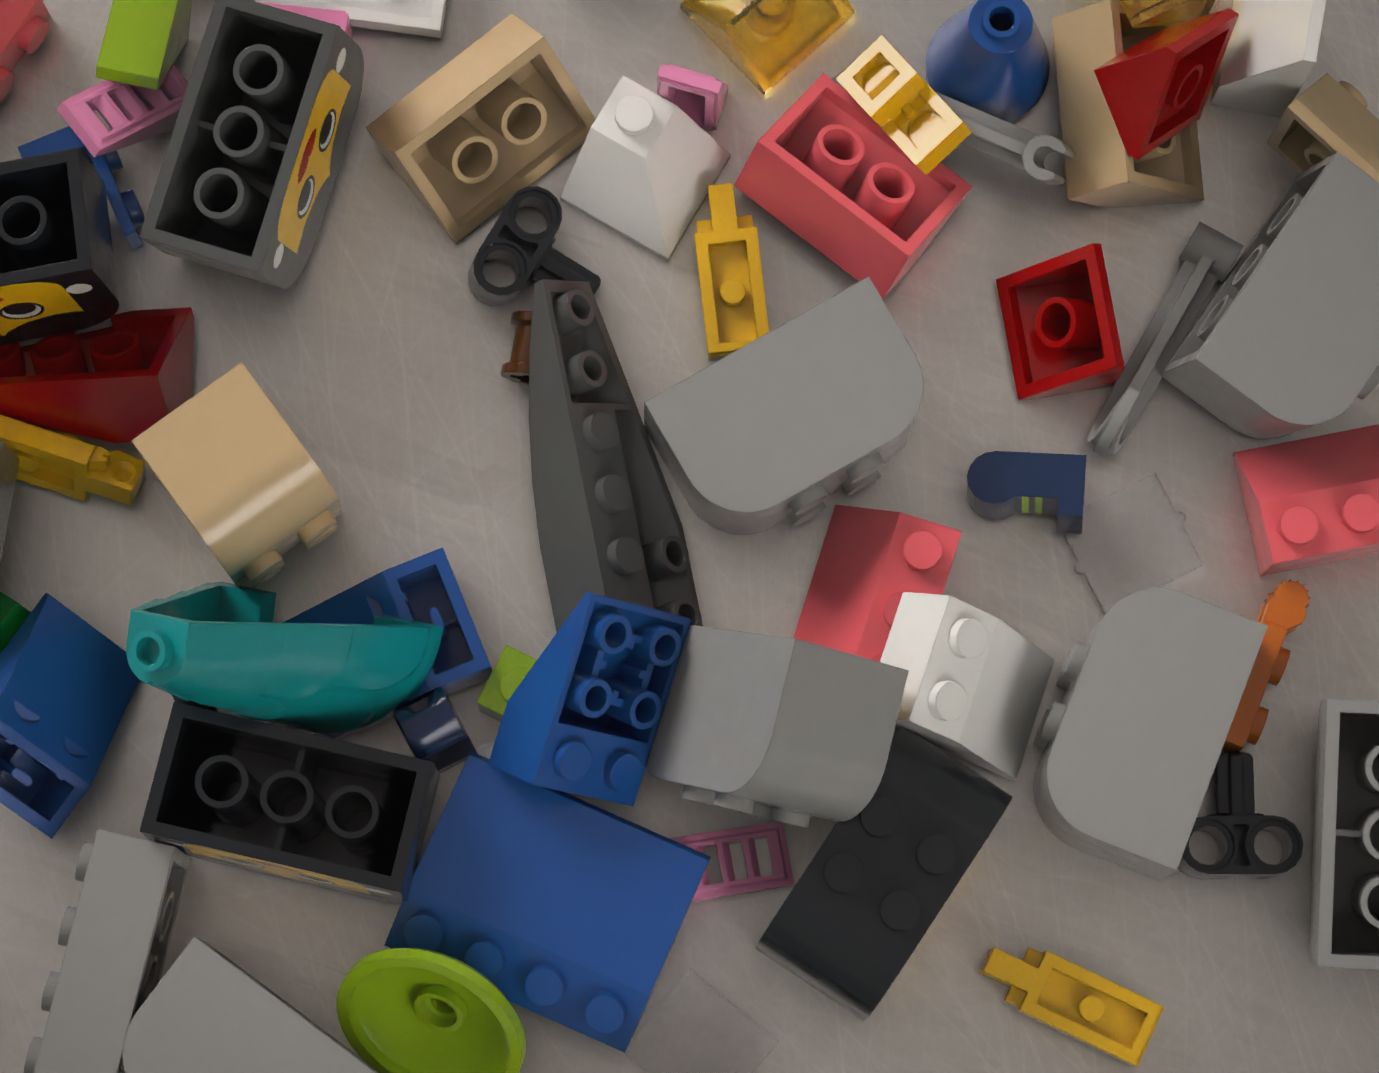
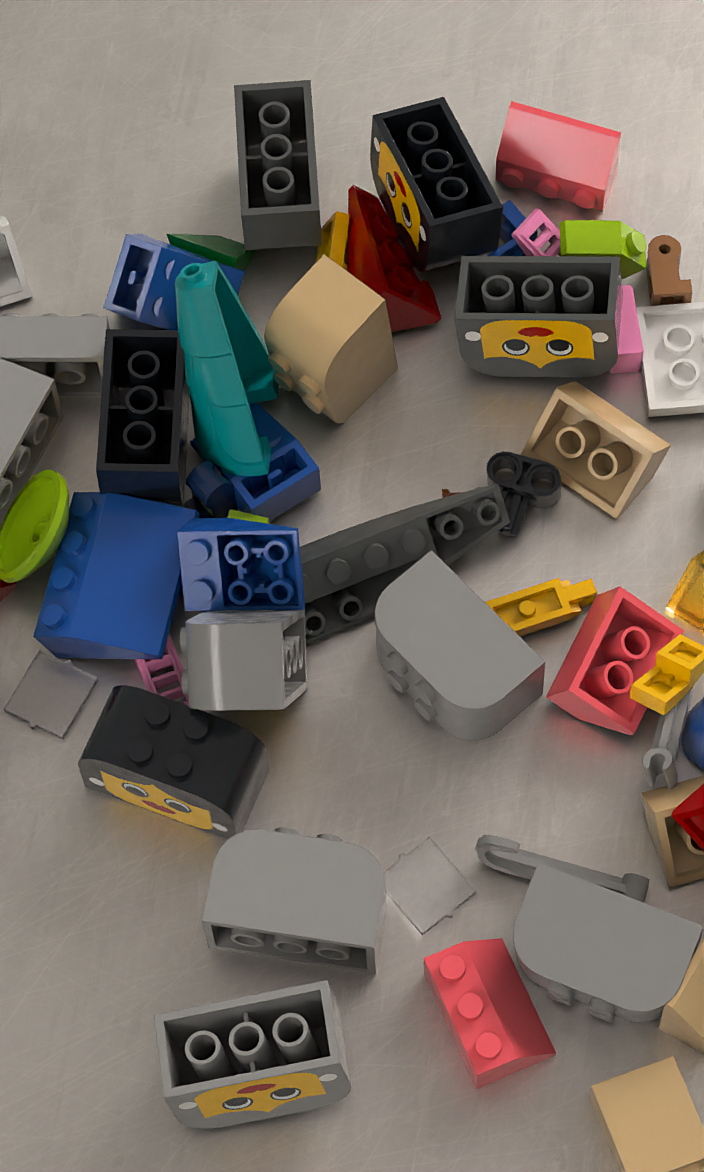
camera: 85 degrees right, 15 degrees down
white slope [560,75,731,262] -> none
bright pink slope [657,64,728,131] -> none
coral slope [793,505,962,662] -> none
white slope [880,592,1054,780] -> none
dark blue leg [967,451,1087,534] -> none
yellow hinge [979,947,1164,1067] -> none
red slope [996,243,1125,401] -> none
black beam [1178,752,1304,880] -> none
orange hinge [1221,579,1311,753] -> none

